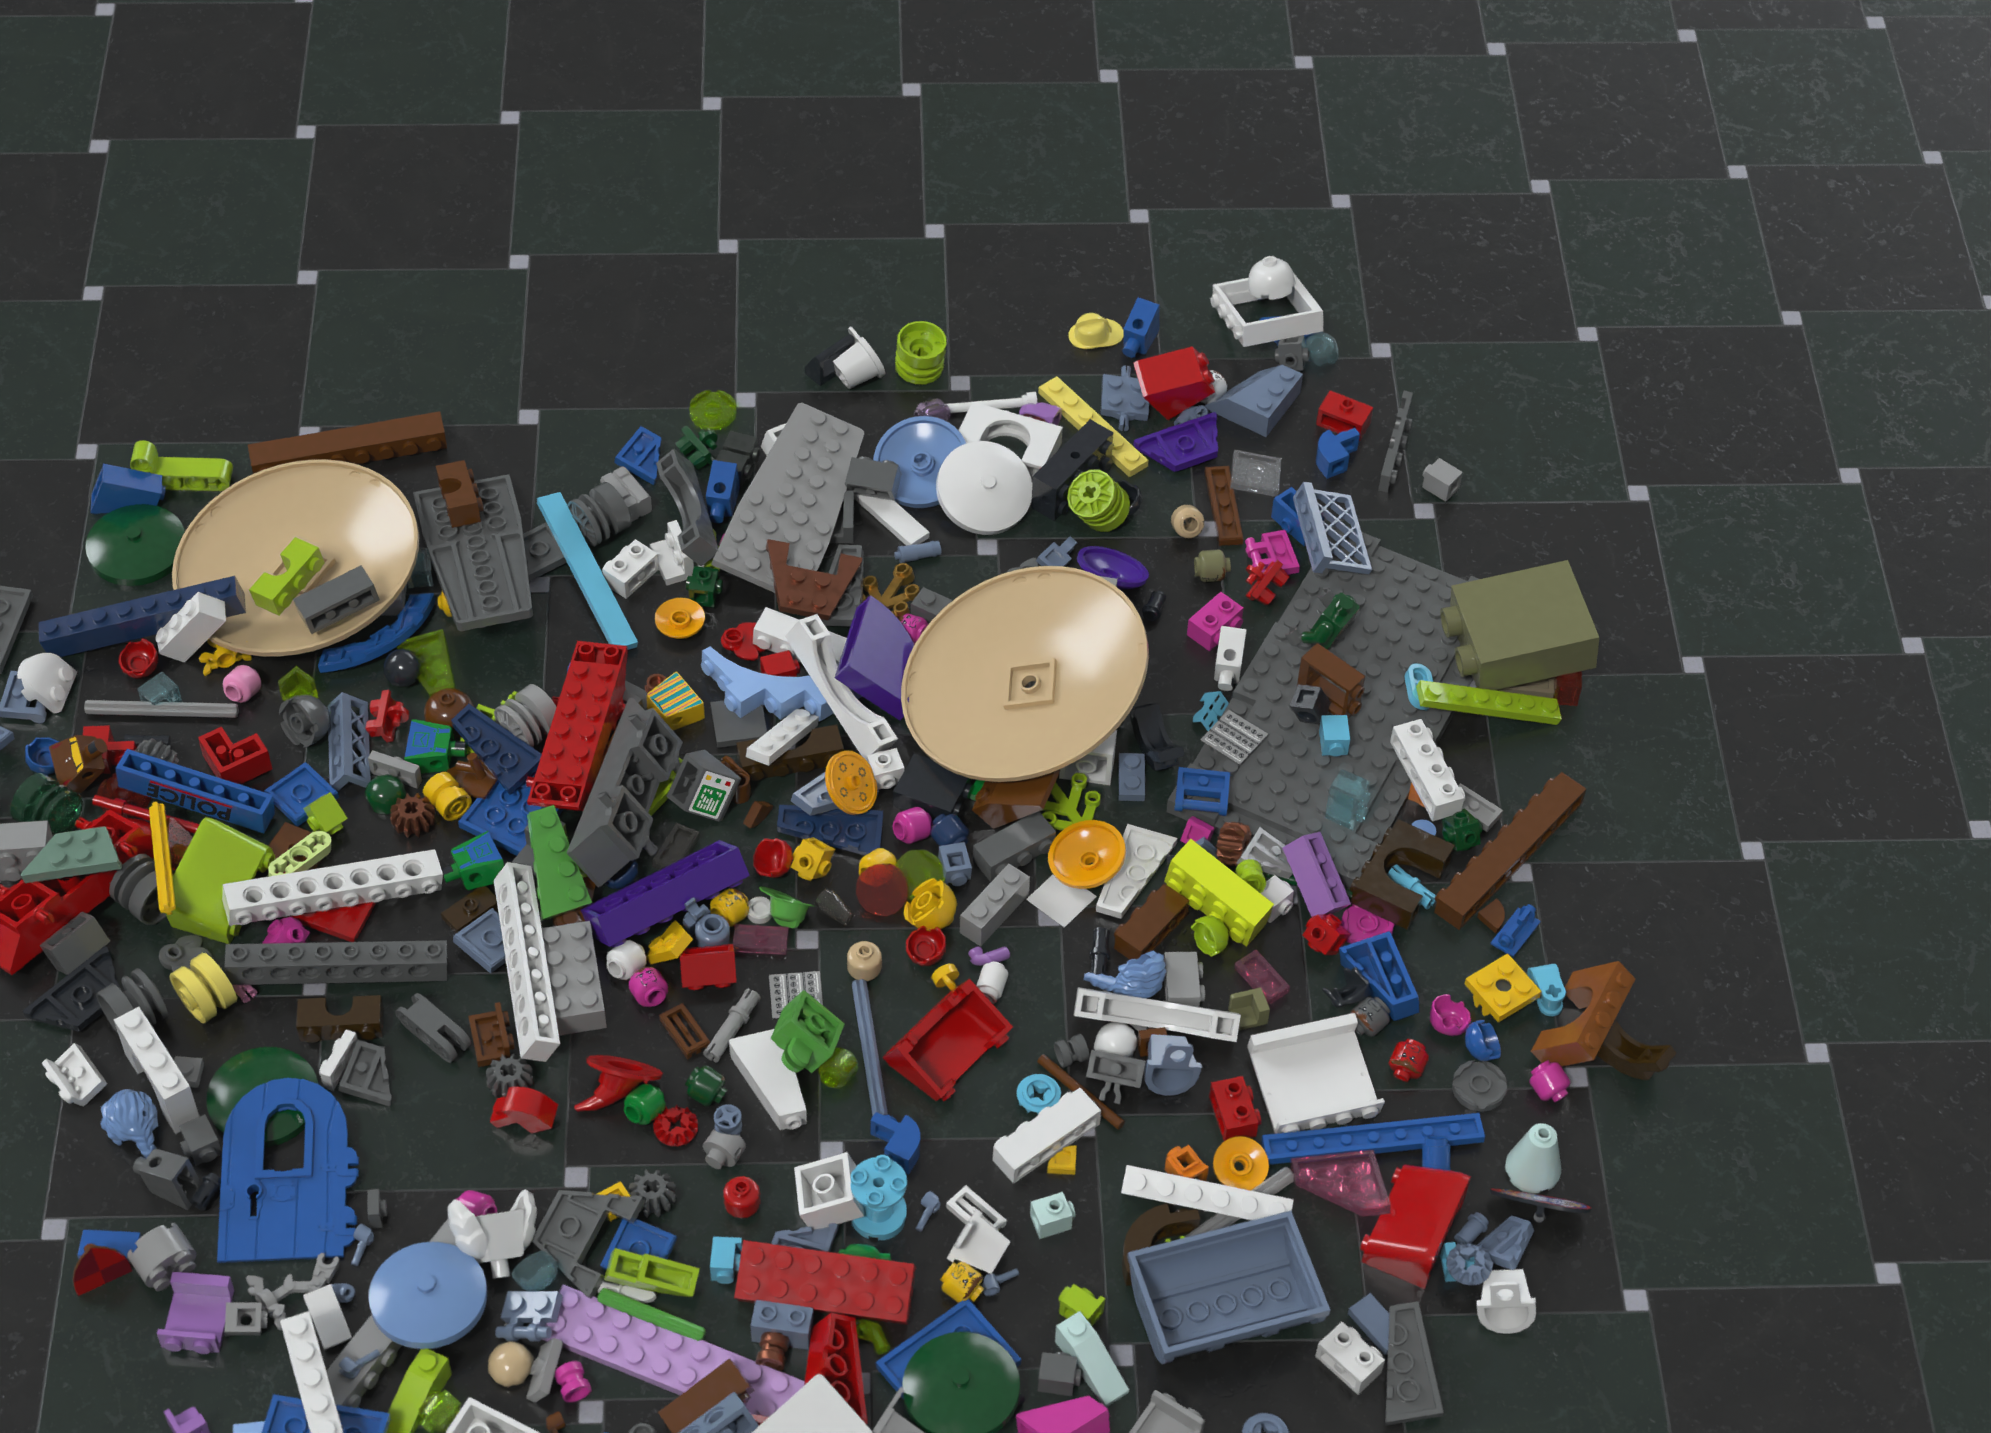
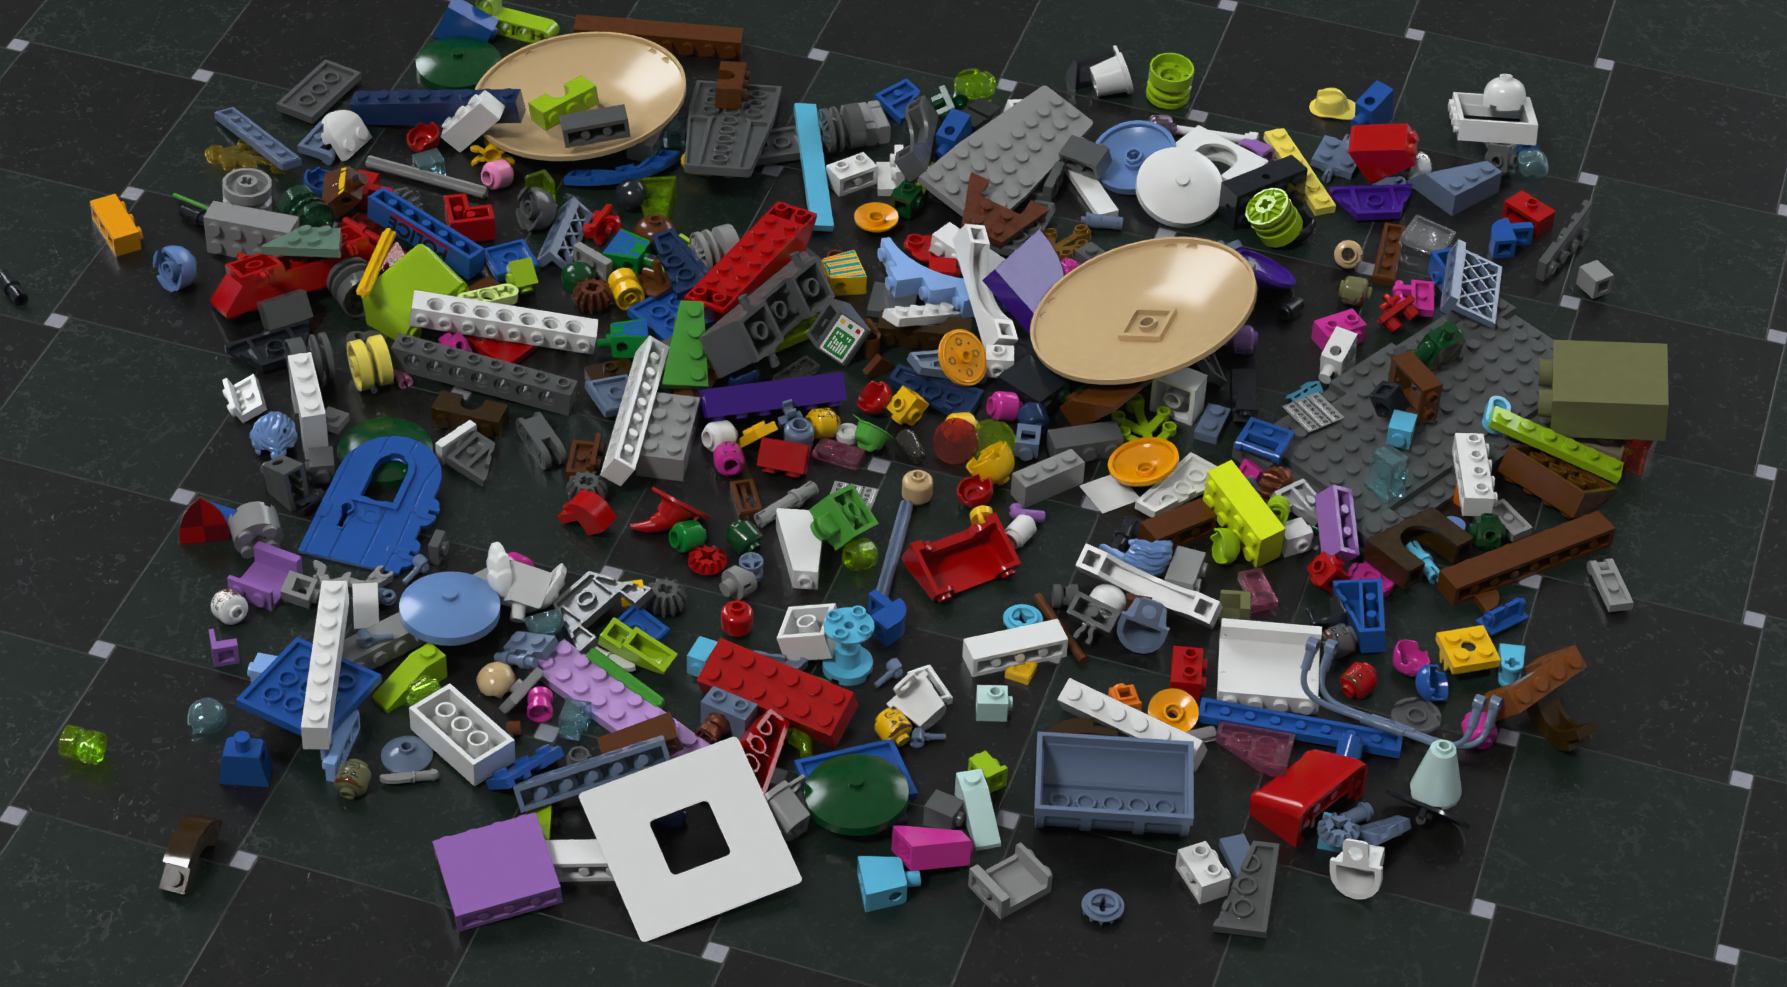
camera: 20 degrees right, 10 degrees down
none -> white head [211,589,248,625]
none -> clear light blue brick [559,698,592,740]
none -> sand blue bar [1300,637,1504,749]
none -> reddish brown slope [1497,444,1617,519]
none -> light grey plate [1587,558,1634,612]

